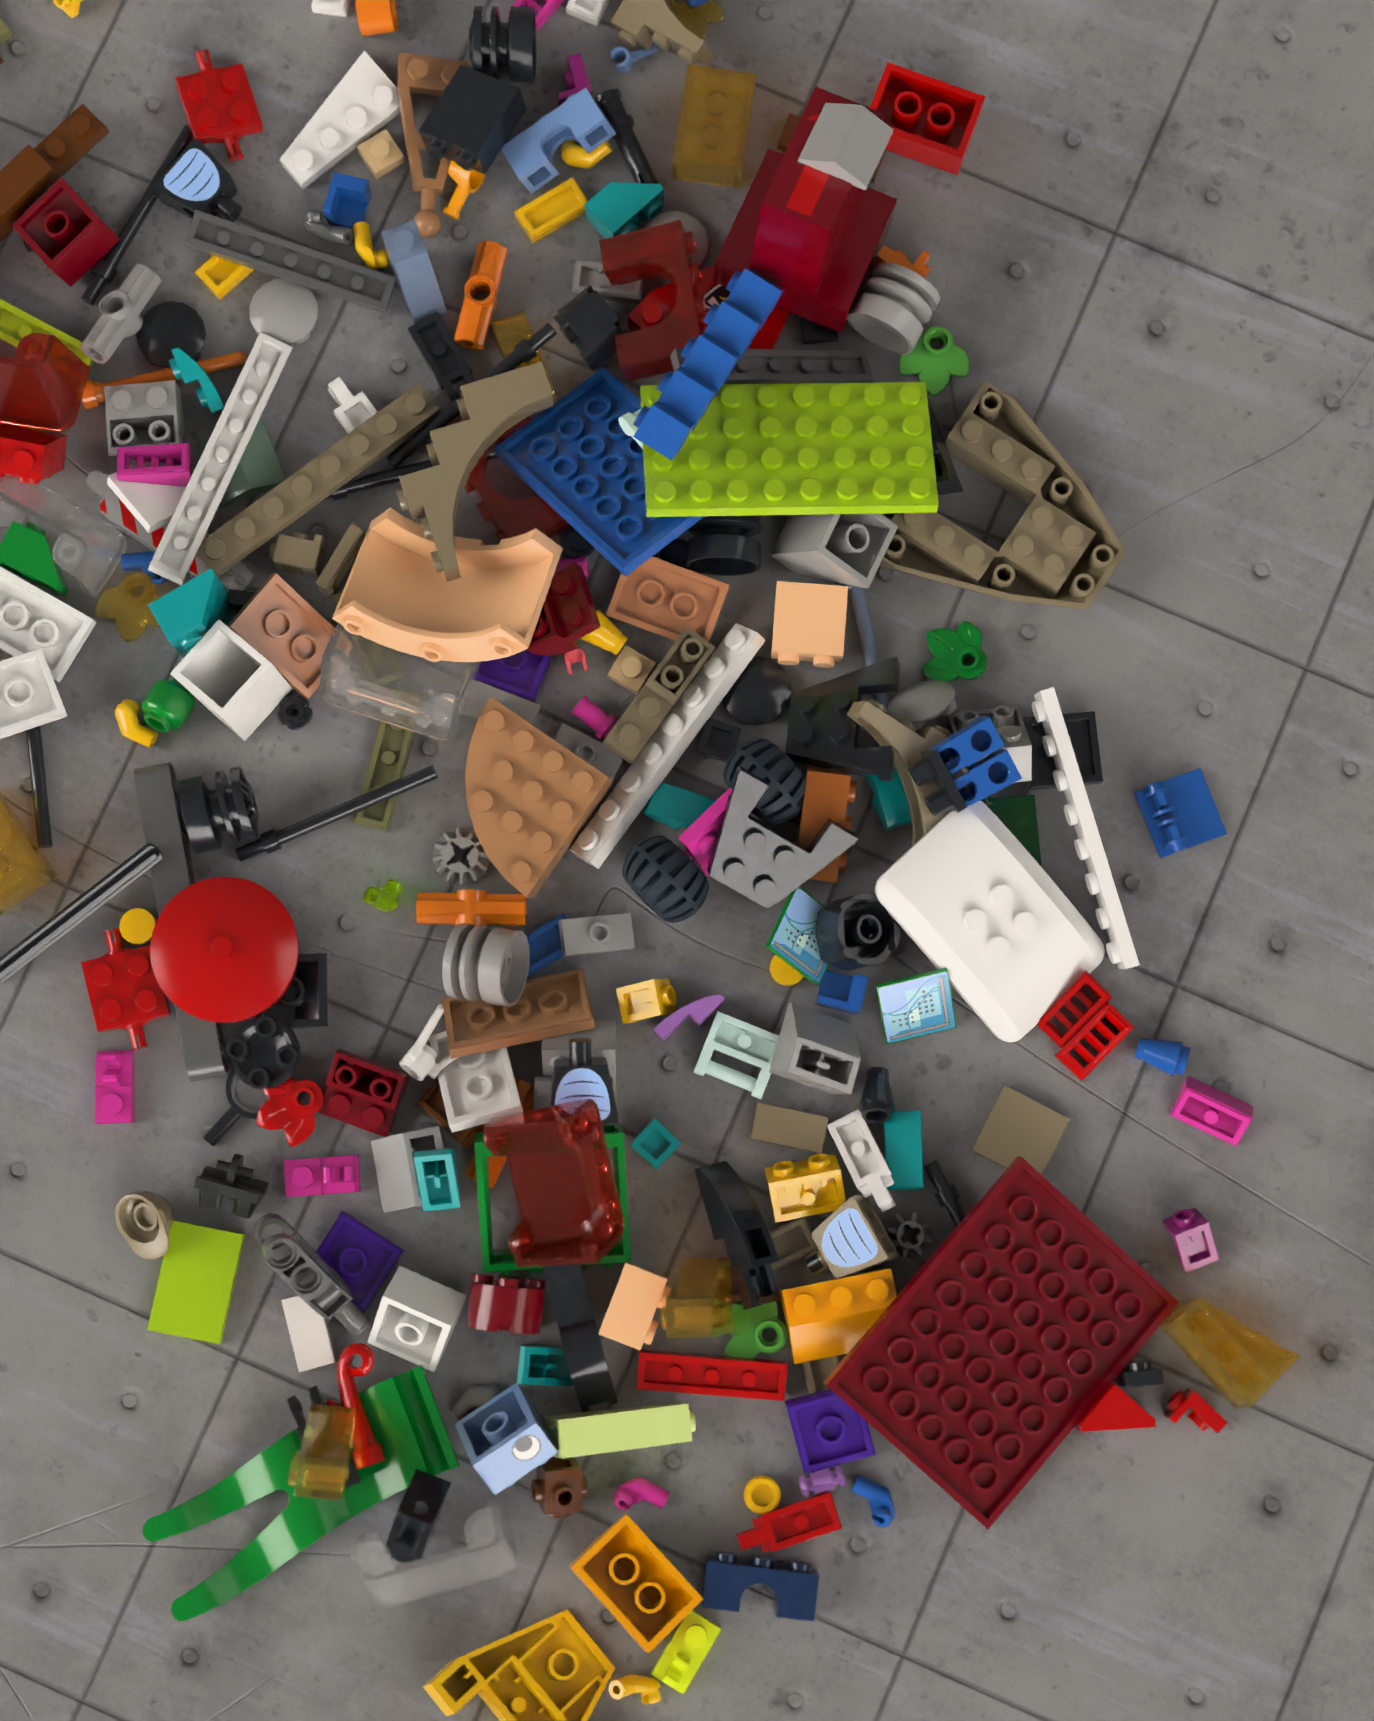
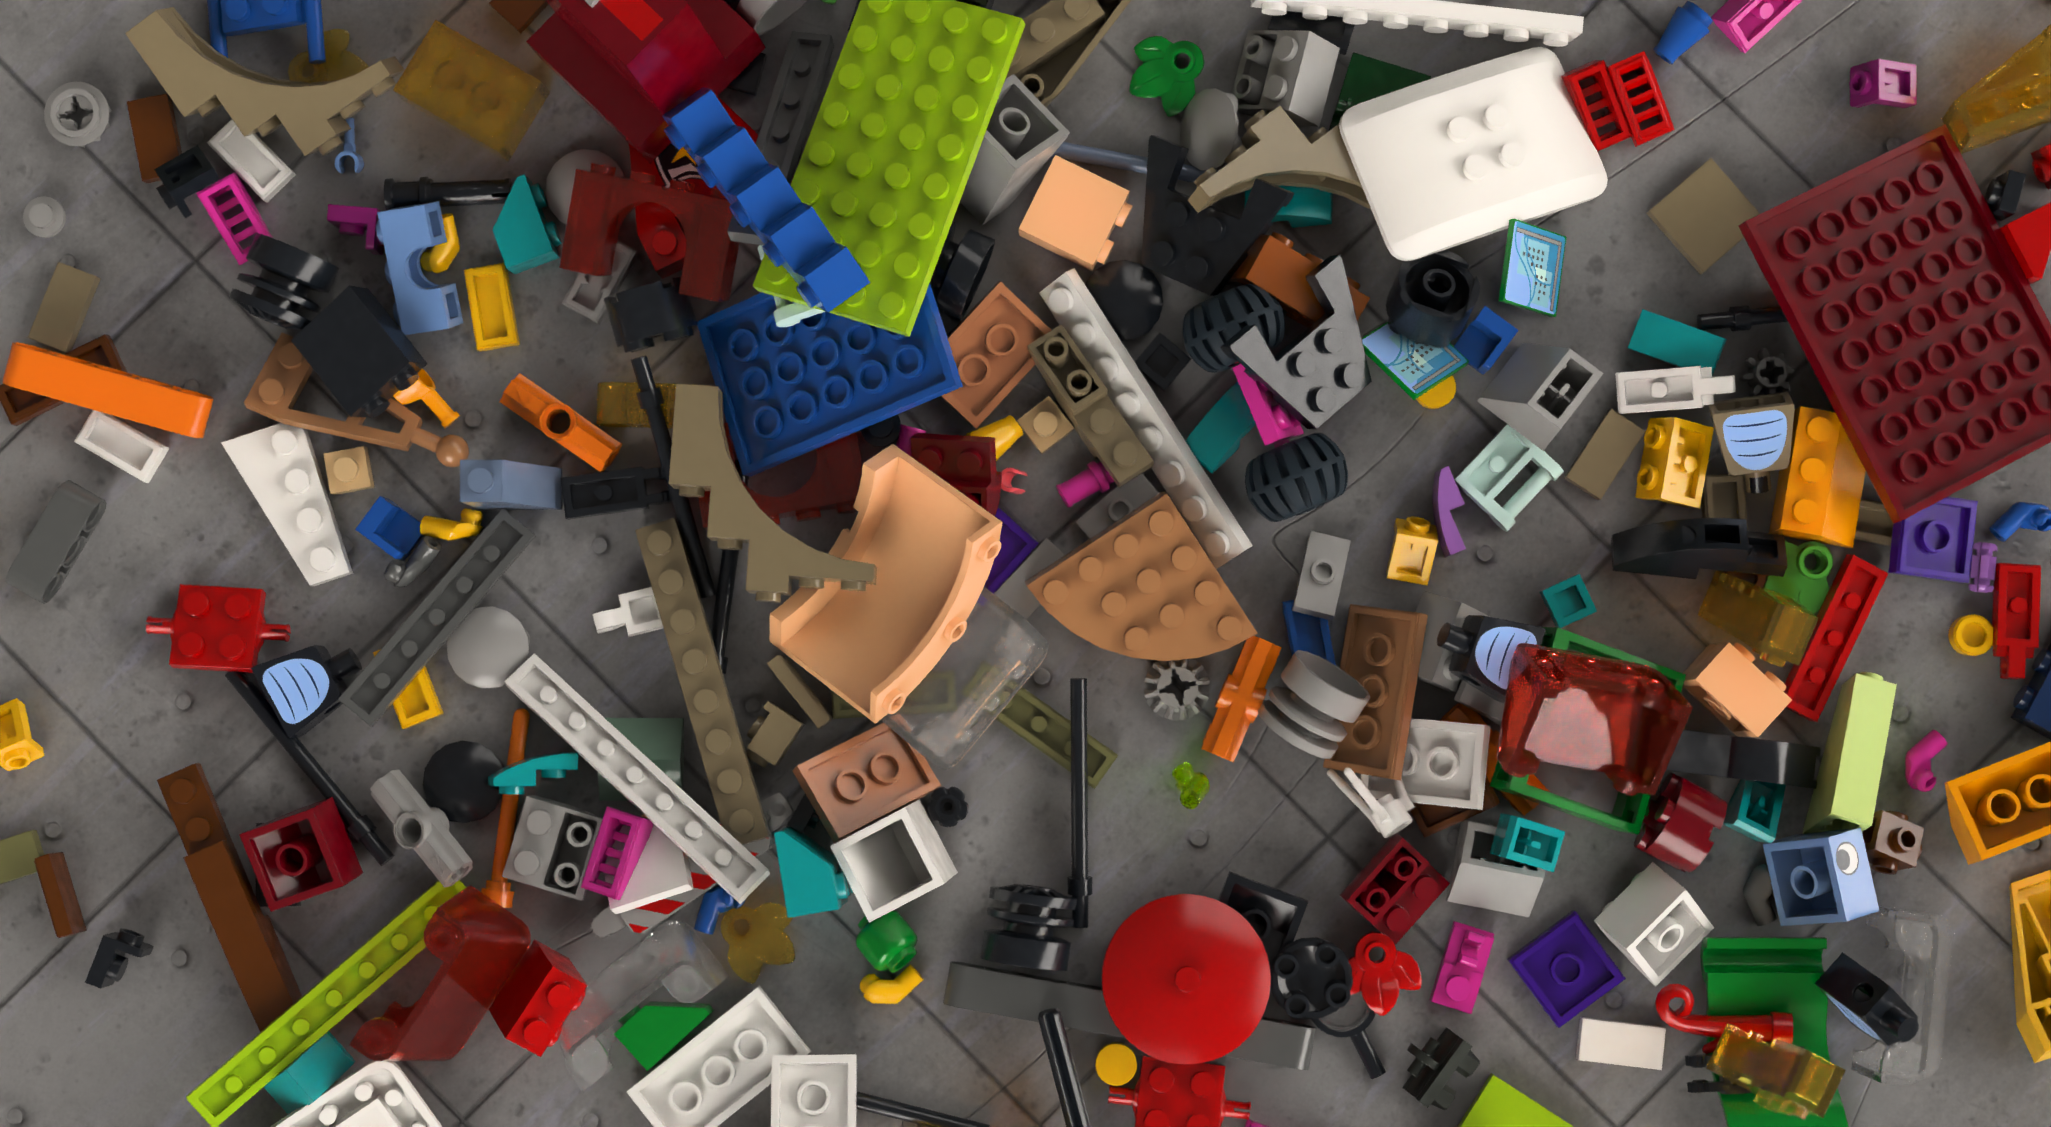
camera: 60 degrees left, 5 degrees up
dark grey piece [254,1213,370,1337] -> none
black cone [858,1067,895,1124] -> none
blue hips [908,715,1022,816] -> none

